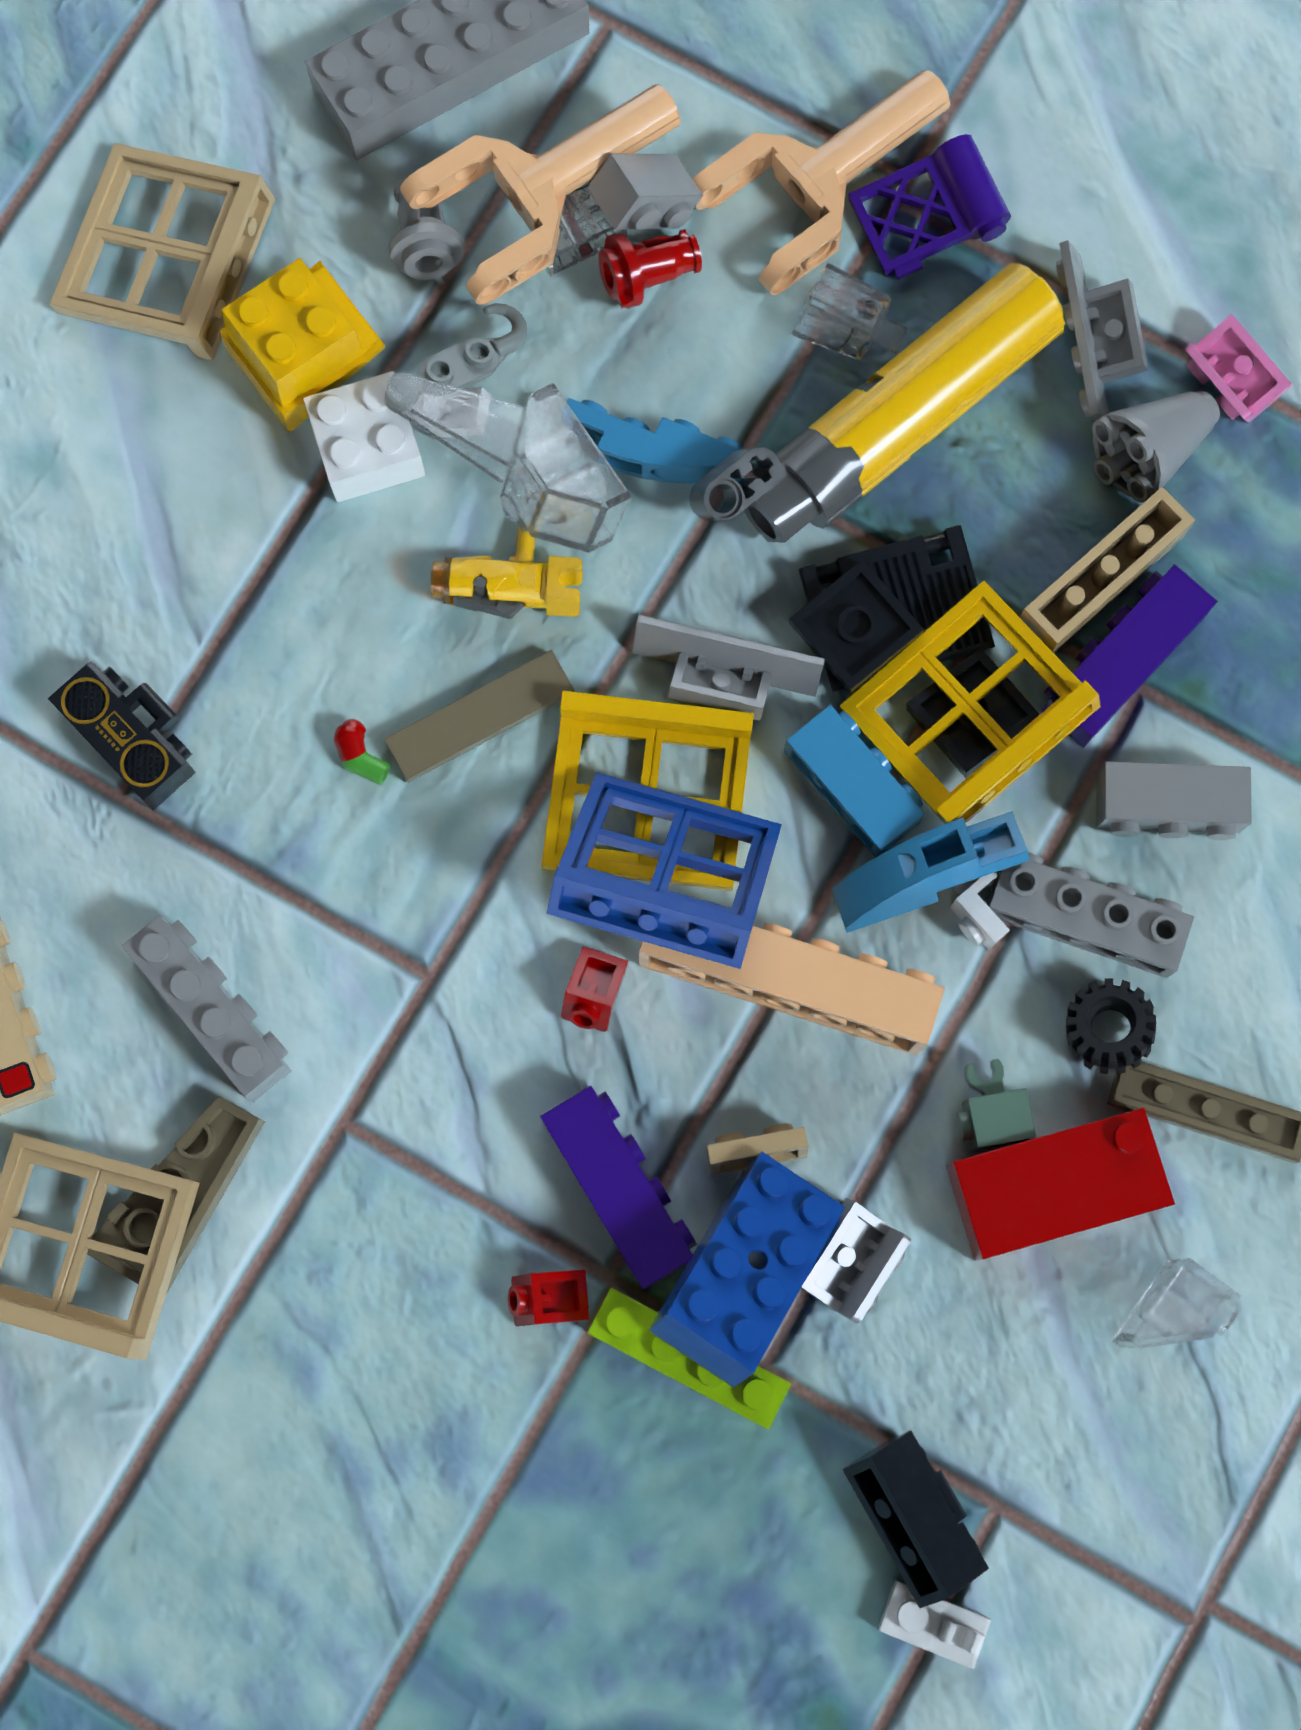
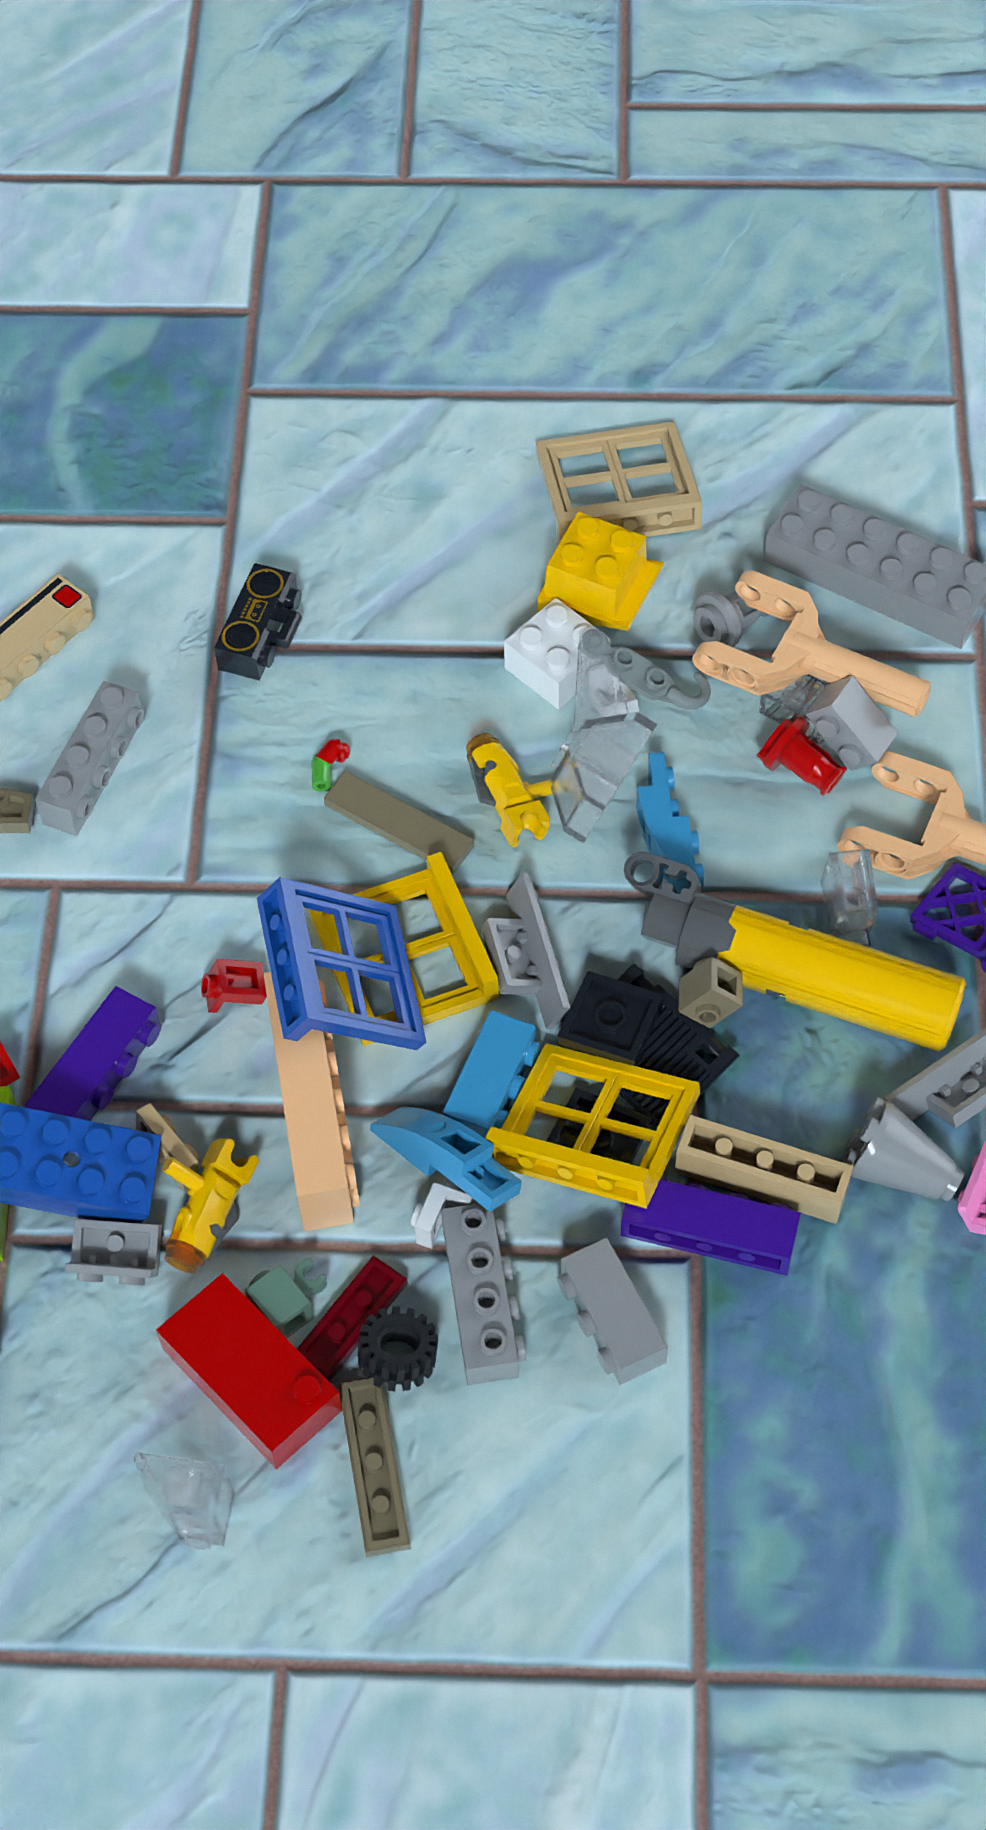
camera: 65 degrees right, 20 degrees down
none -> yellow piece [162,1138,259,1274]
none -> dark red tile [297,1255,408,1382]
none -> dark tan brick [679,957,743,1028]

